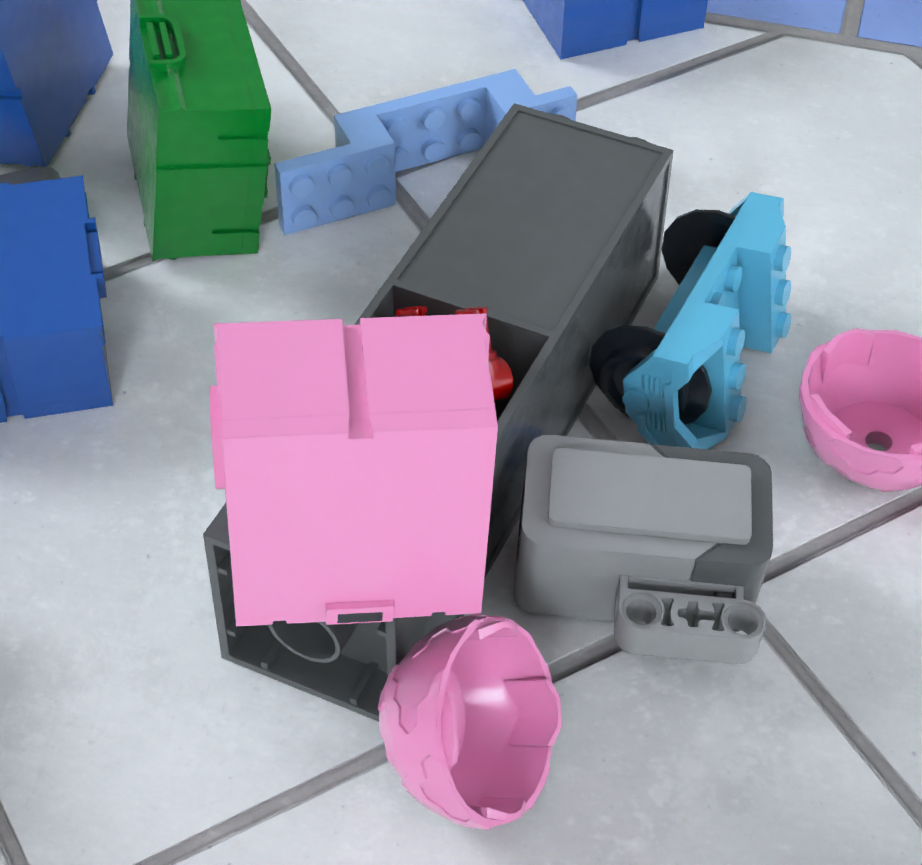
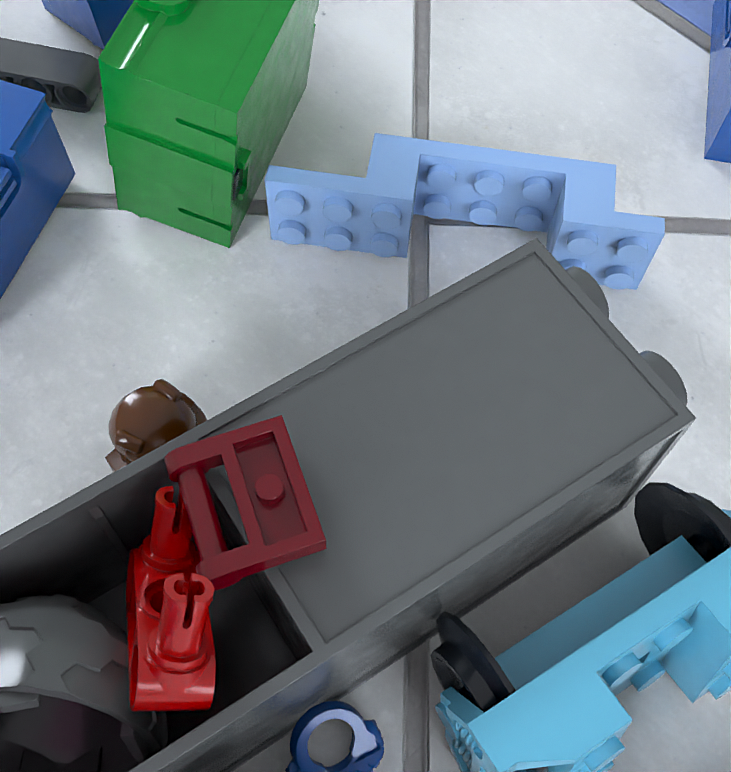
camera: 30 degrees right, 15 degrees up
none -> dark red plate [164,415,327,591]

